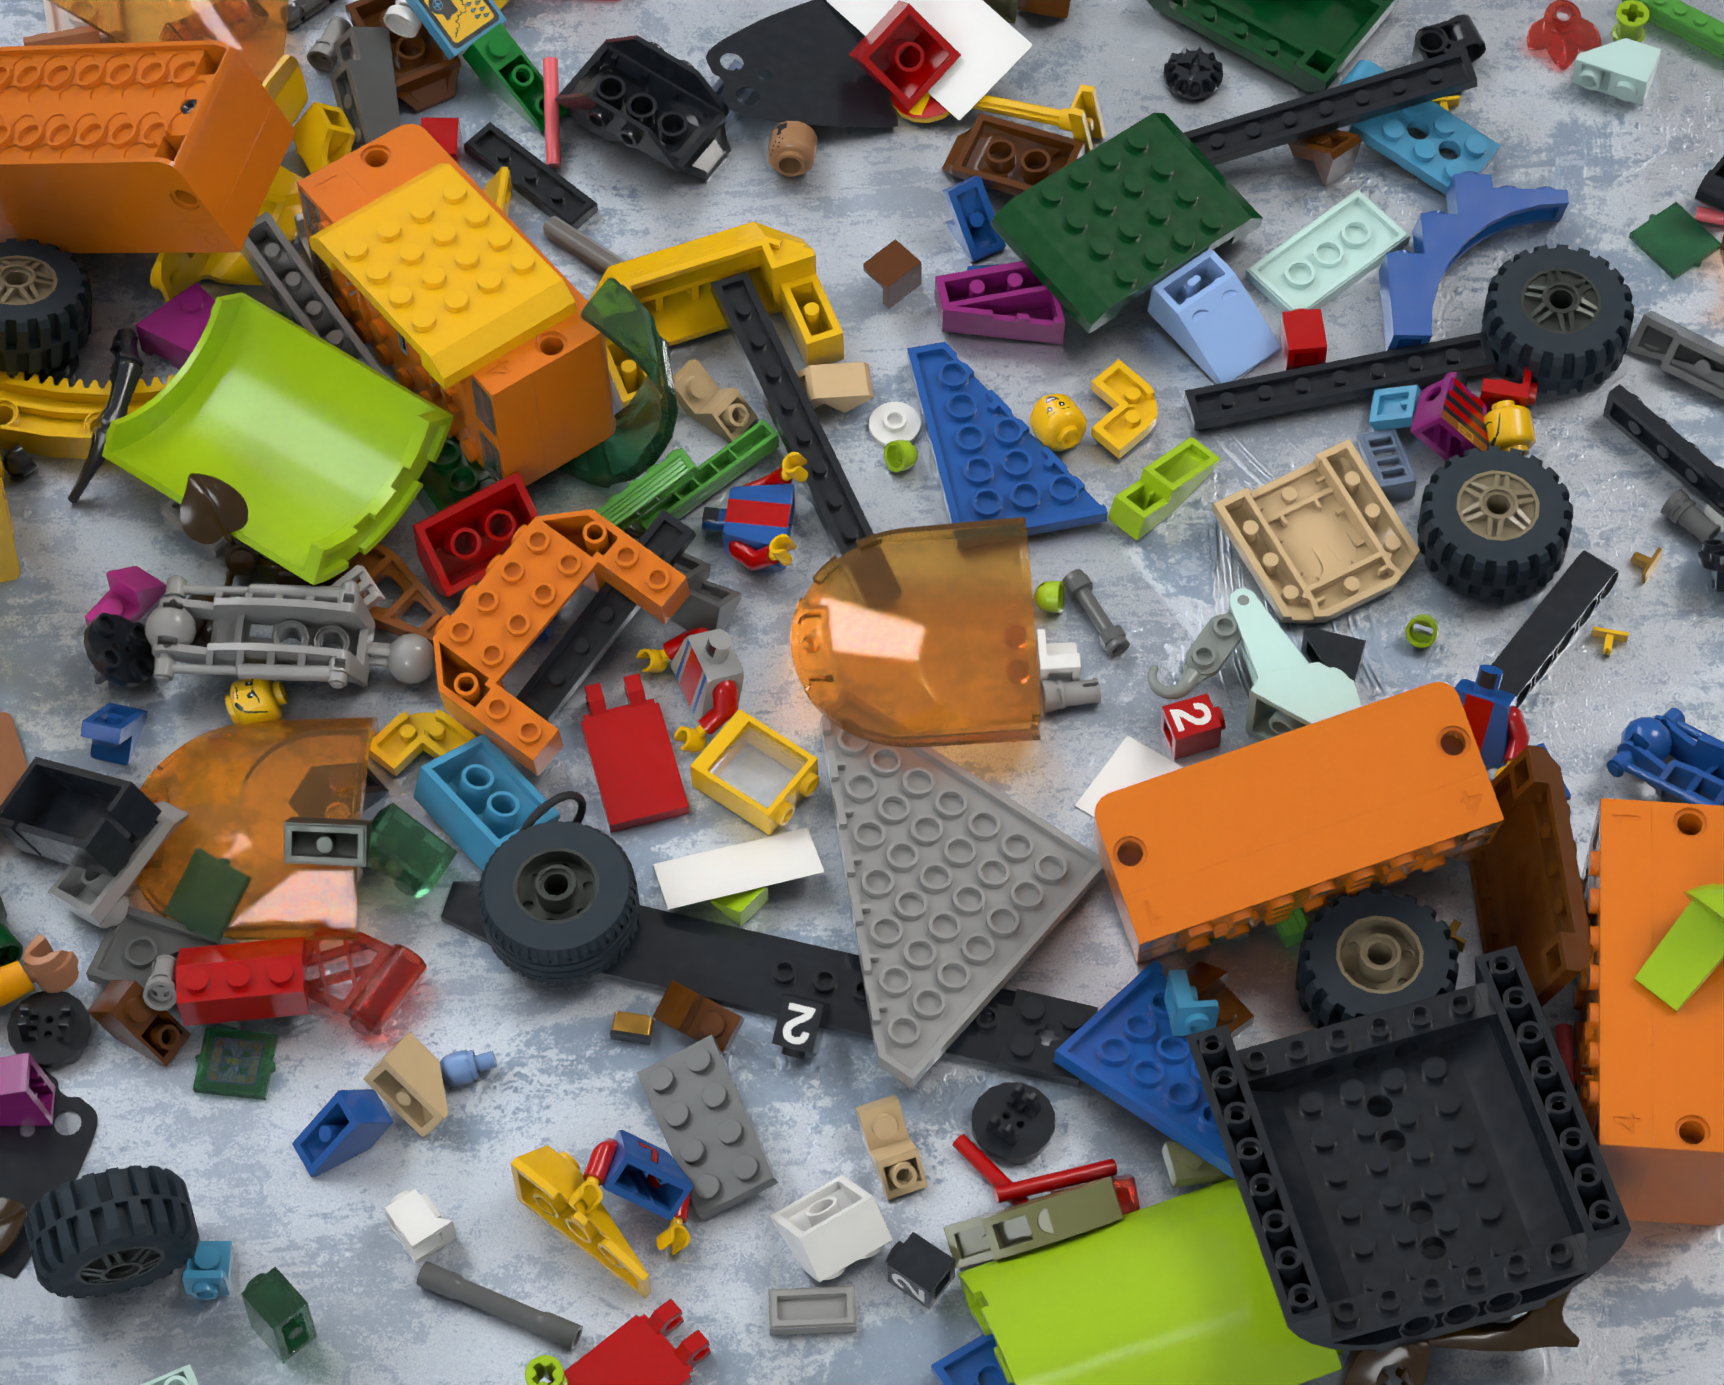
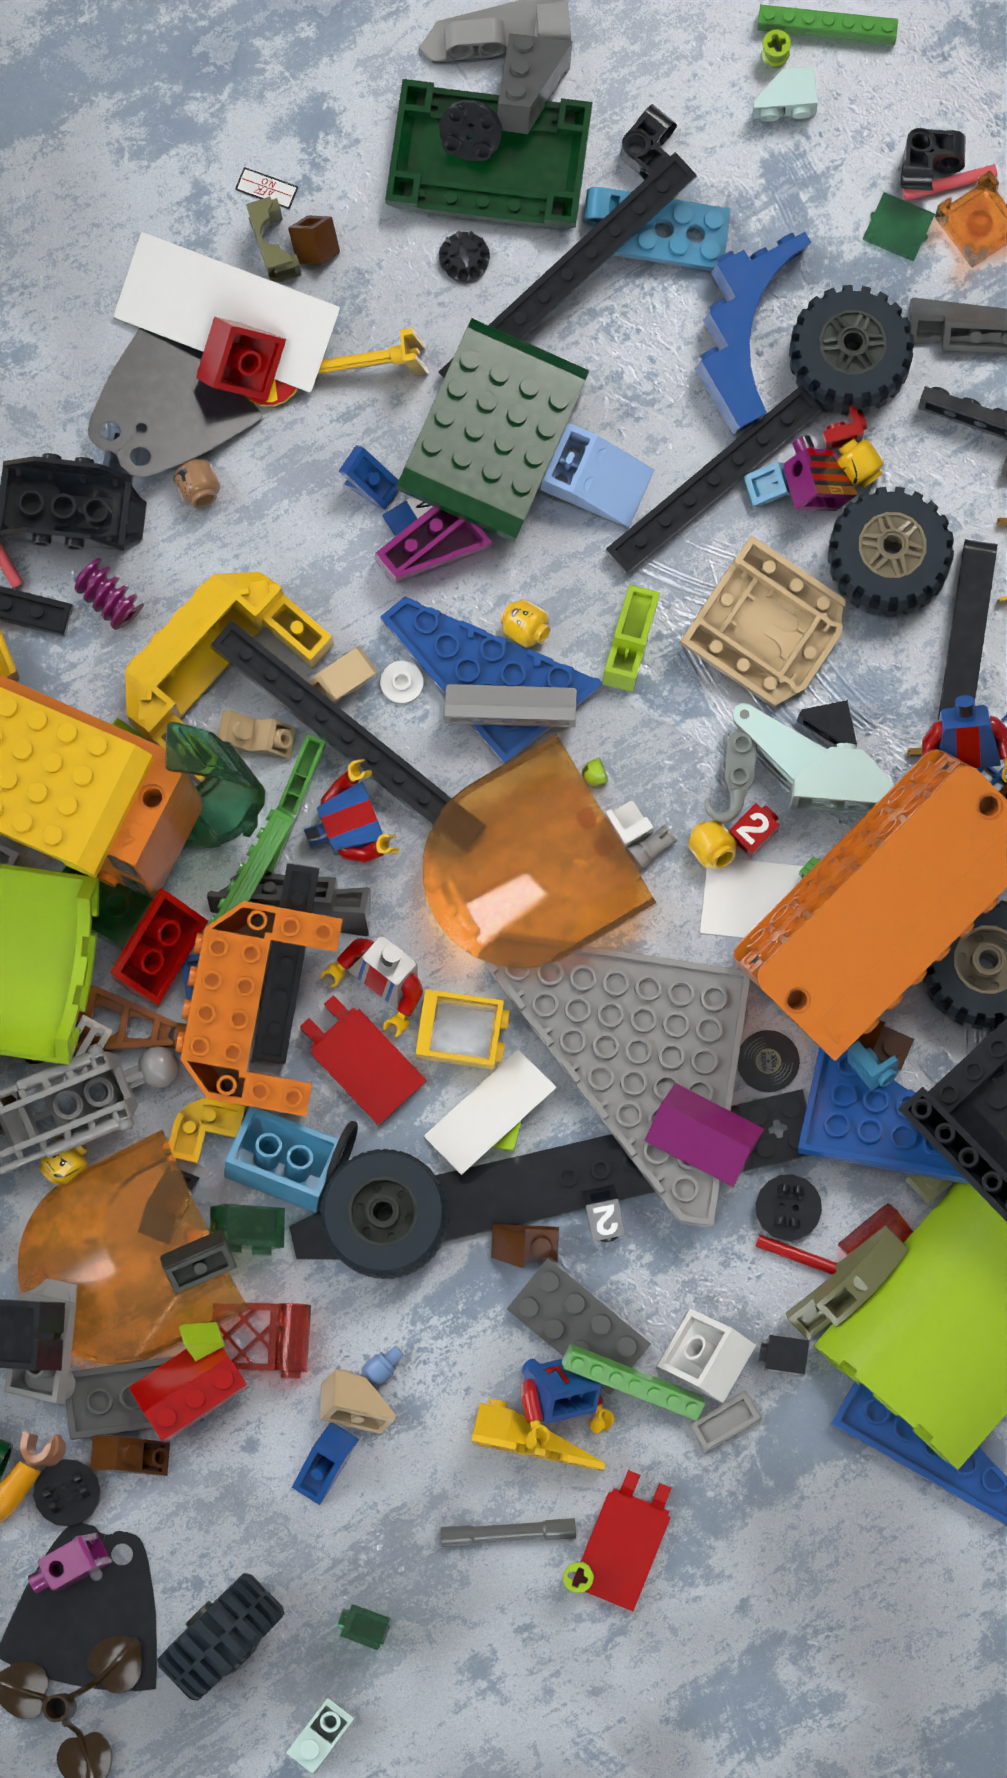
camera: 25 degrees left, 20 degrees up
light grey pin [143,955,177,1011] -> none
clear green piece [164,847,252,943] -> none
dark azure bracket [182,1241,233,1300] -> none
clear green piece [193,1027,279,1100] -> none
white window [385,1189,457,1264] -> none
light grey axle [543,216,625,274] -> none
pearl gold piece [610,1011,655,1045] -> none
tan slope [855,1094,928,1200] -> none
reddish brown panel [863,239,922,309] -> none
lime hinge [884,439,918,472] -> none
reddish brown slope [942,113,1085,196] -> none
red bar [992,1158,1117,1204] -> none
dark grey bar [1062,569,1130,657] -> none
yellow plate [1091,359,1158,459] -> none
light aqua tile [1245,189,1410,312] -> none
red brick [1280,308,1327,370] -> none
reddish brown slope [1288,129,1362,186] -> none
sand blue slope [1357,428,1416,501] -> none
lime hinge [1405,614,1439,648] -> none
clear red plate [1527,0,1601,71] -> none
none -> magenta piece [74,557,145,630]
none -> lime slope [179,1322,225,1362]
none -> light grey panel [444,684,577,727]
none -> bright green piece [562,1344,706,1421]
none -> magenta slope [644,1083,764,1188]
none -> yellow head [688,820,737,869]
none -> black sticker [737,1030,800,1092]

